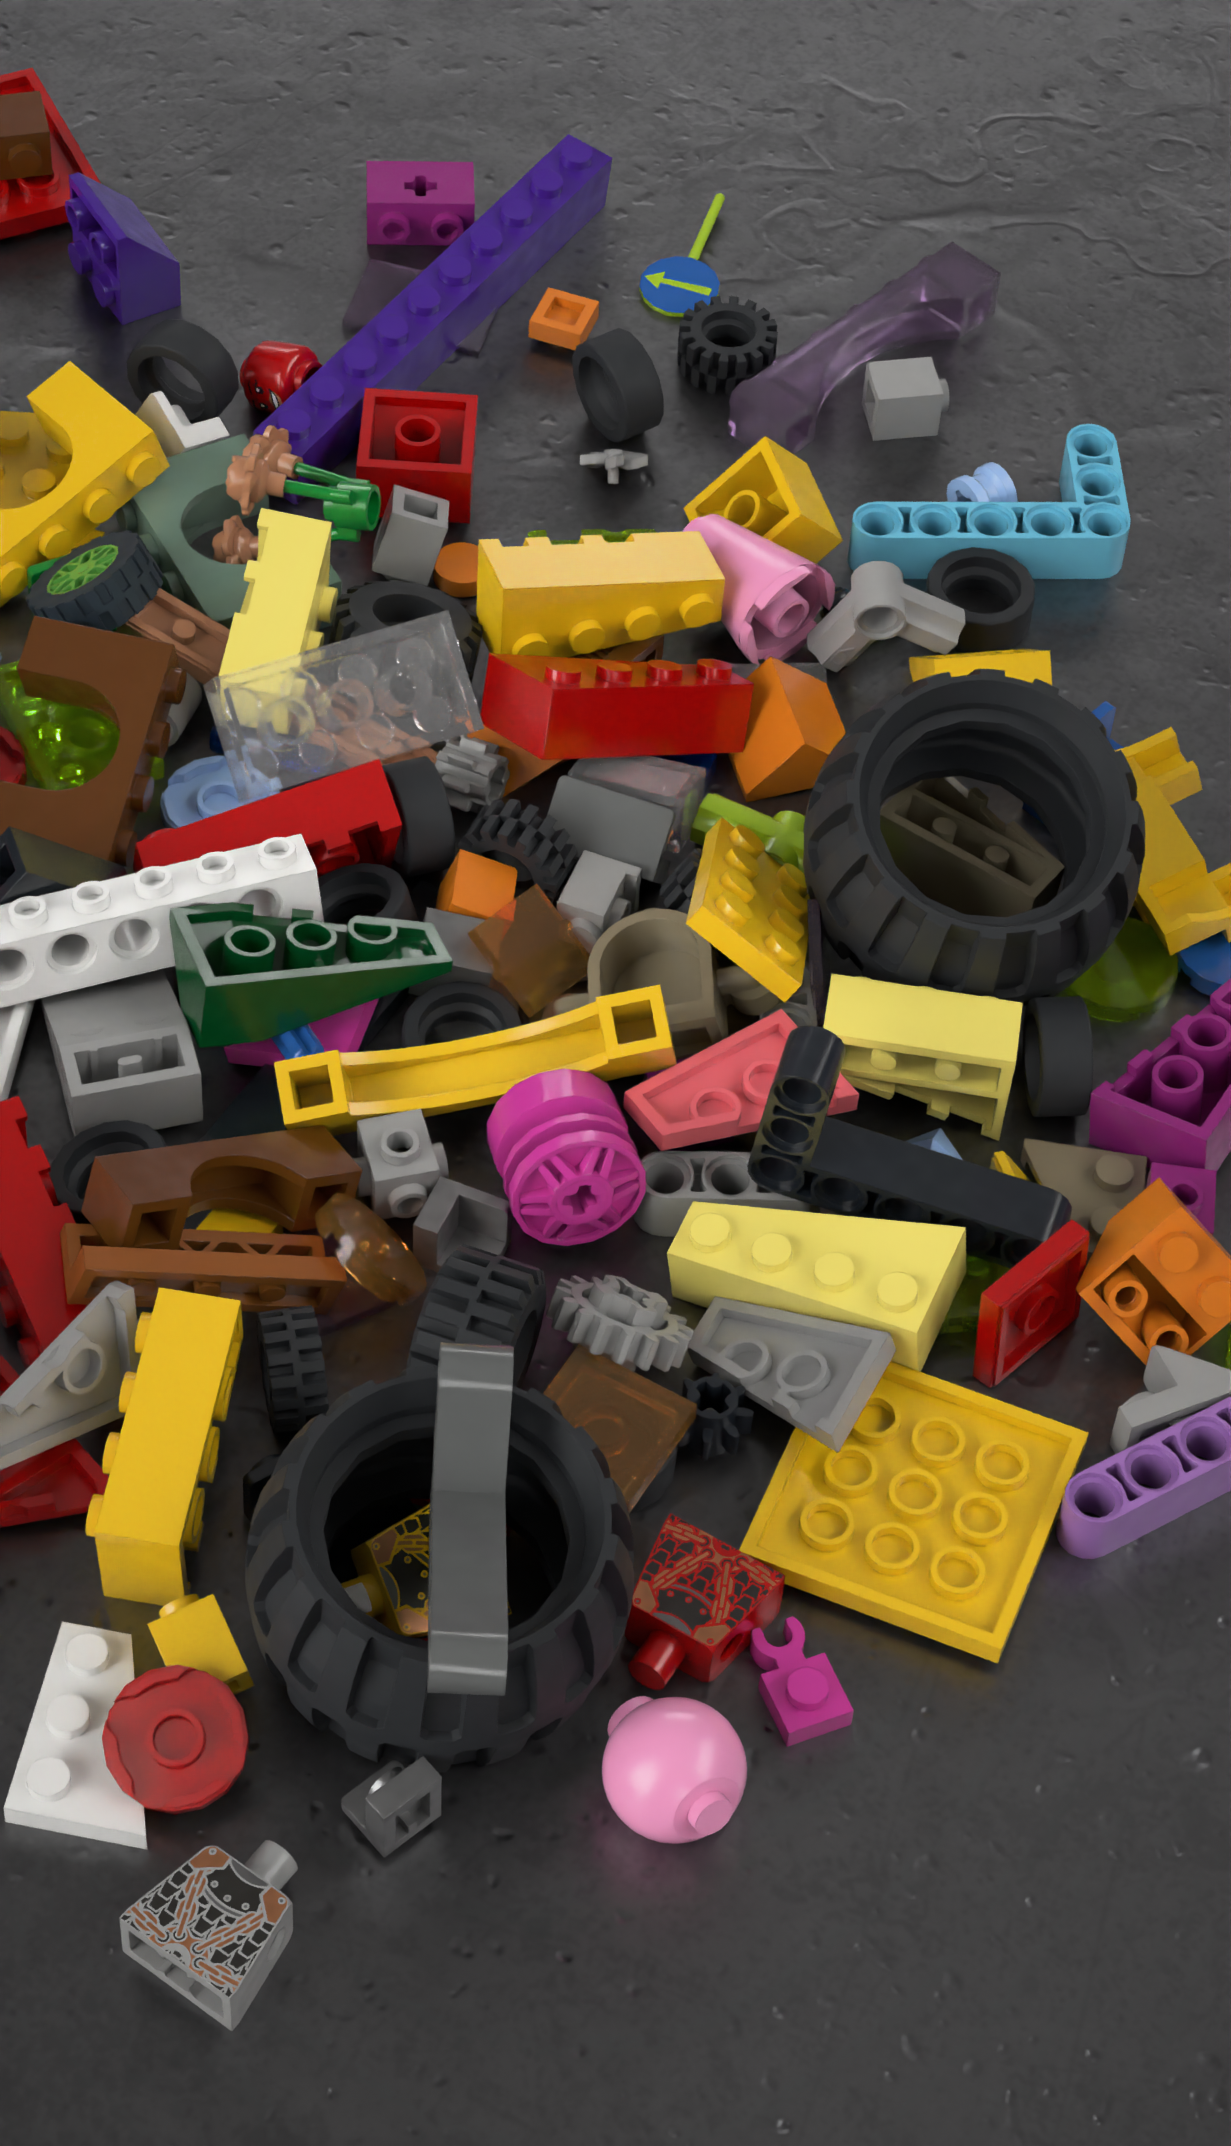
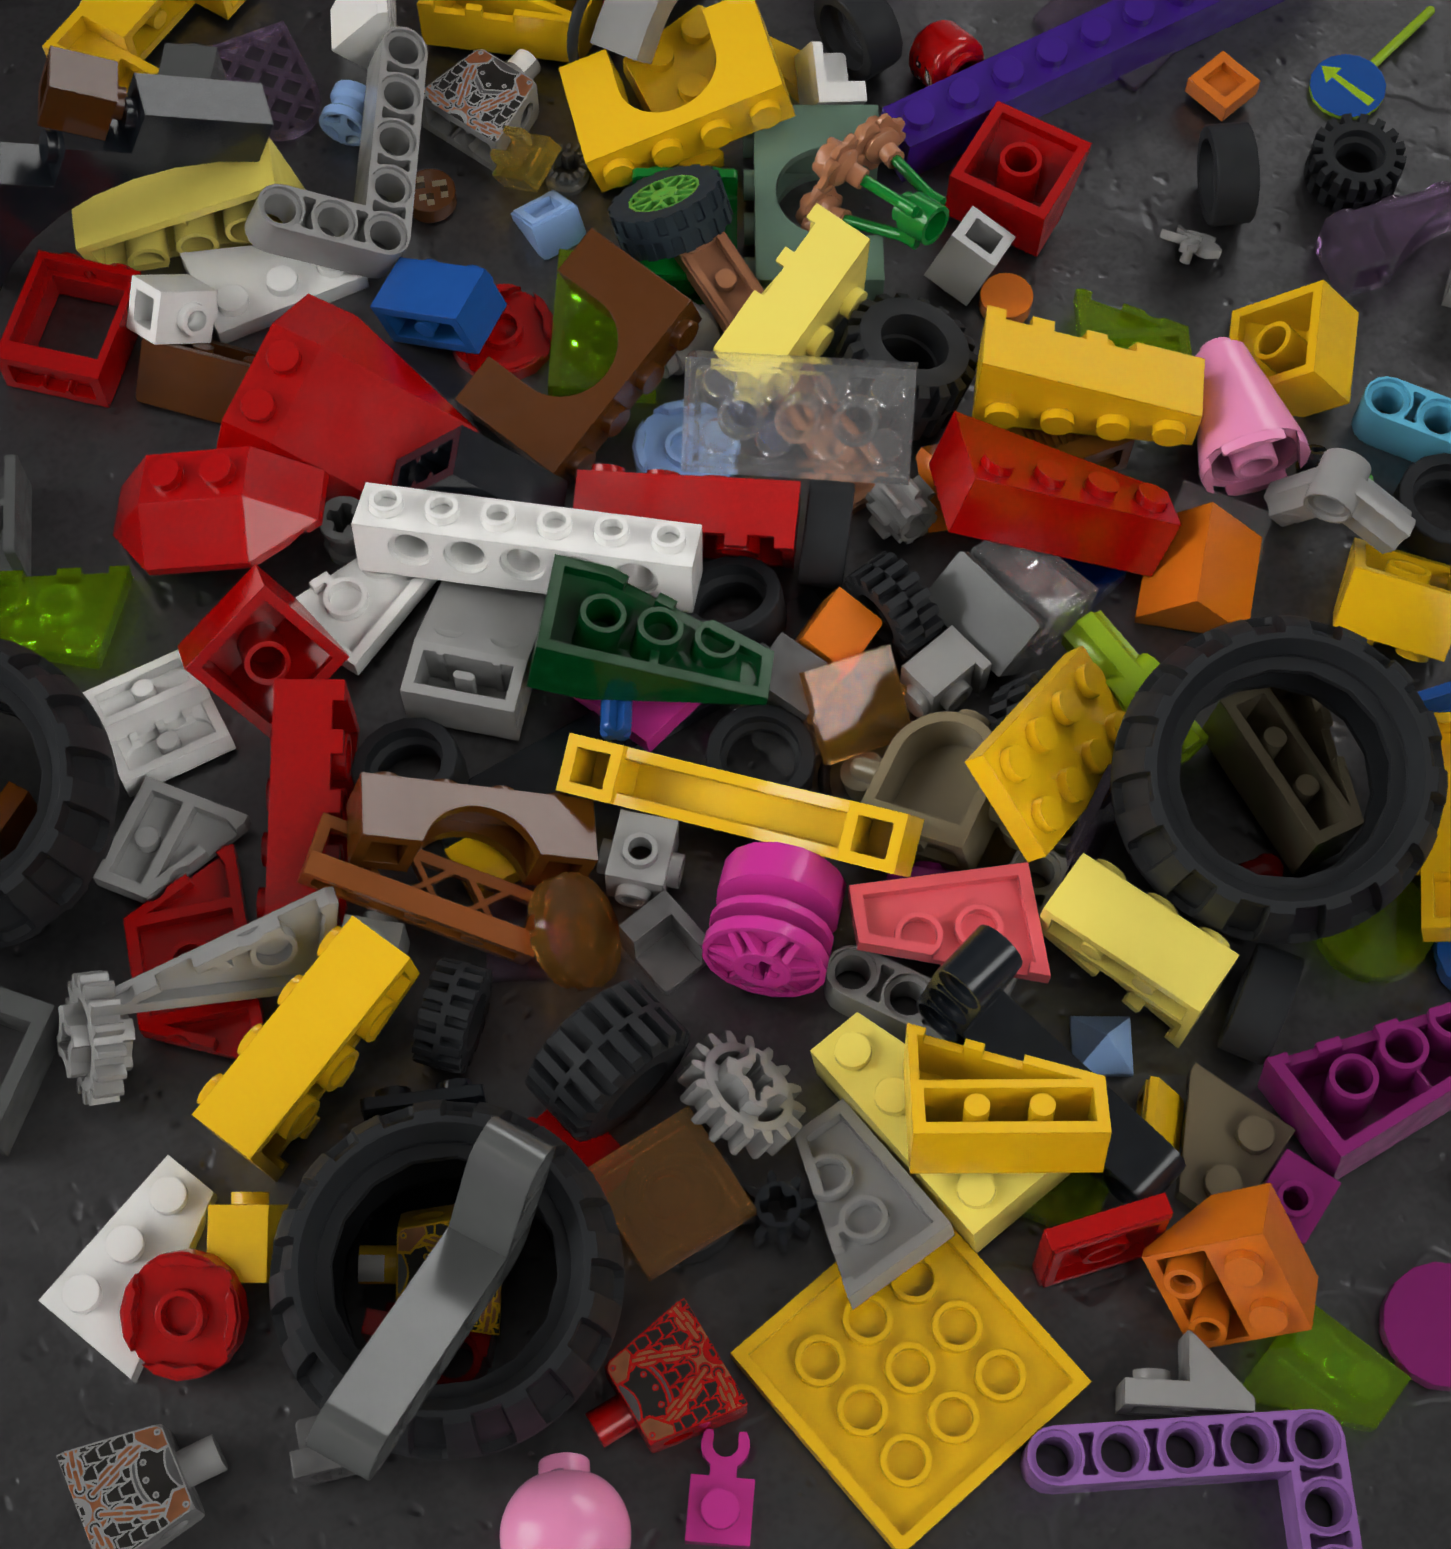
camera: 30 degrees right, 15 degrees up
none -> yellow wedge [903,1023,1112,1174]

